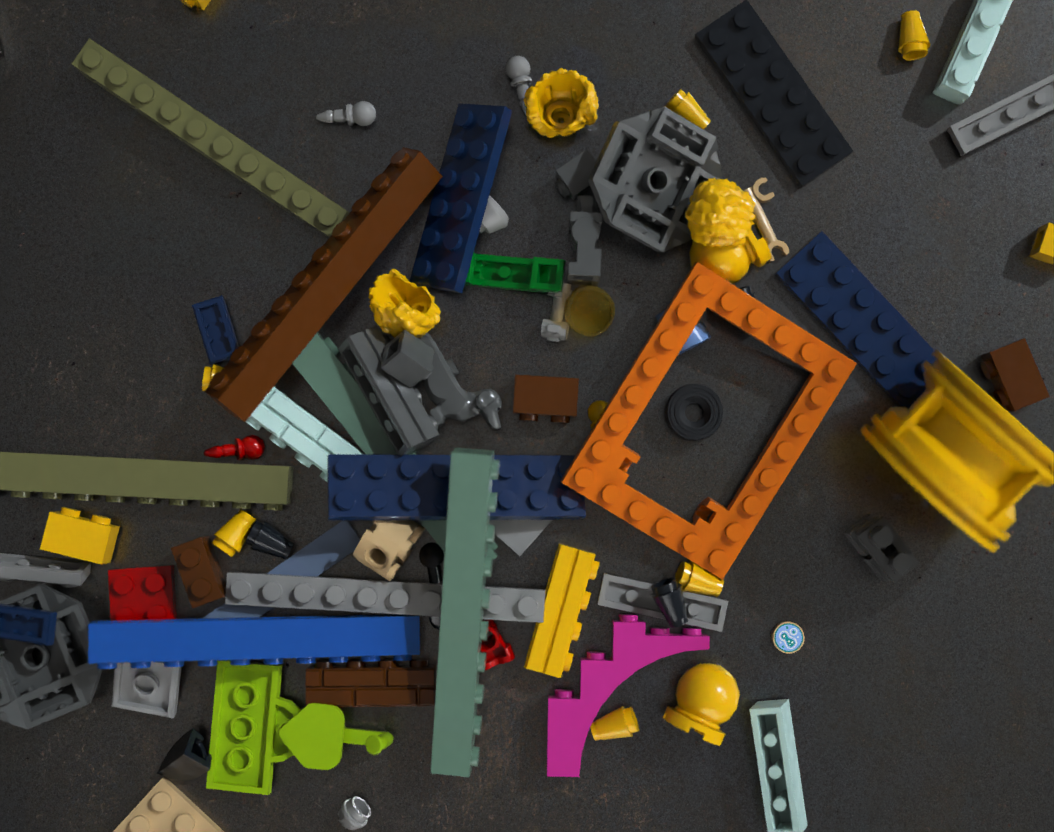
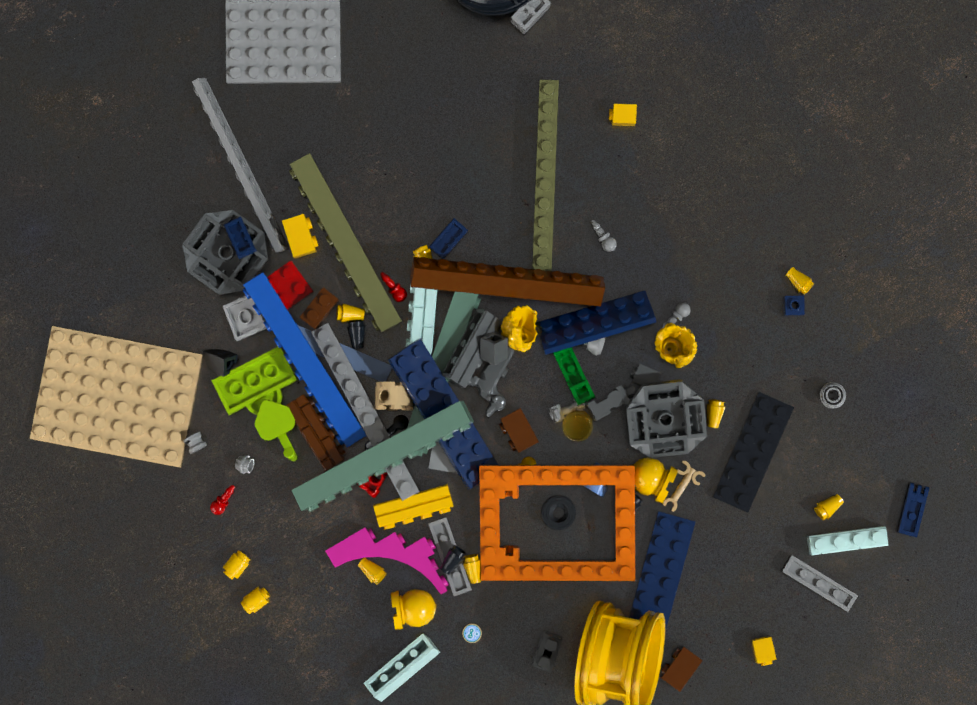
camera: 60 degrees right, 0 degrees up
yellow hair [685,178,755,248] -> none

